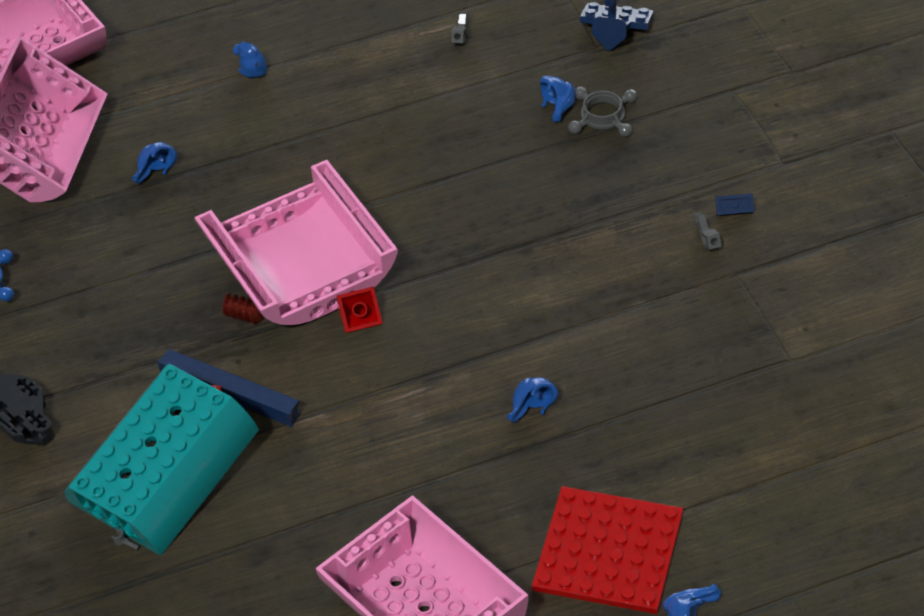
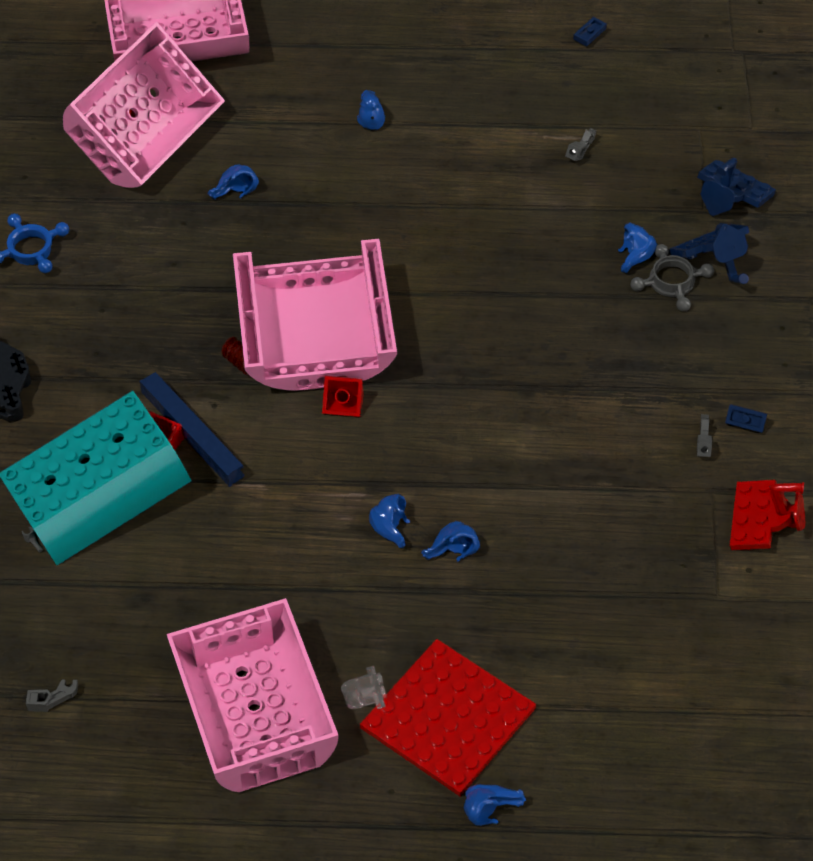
camera: 20 degrees right, 5 degrees up
none -> clear pin [341,666,387,709]
none -> blue piece [369,494,410,548]
none -> dark blue plate [669,223,750,284]
none -> red plate [730,480,805,550]

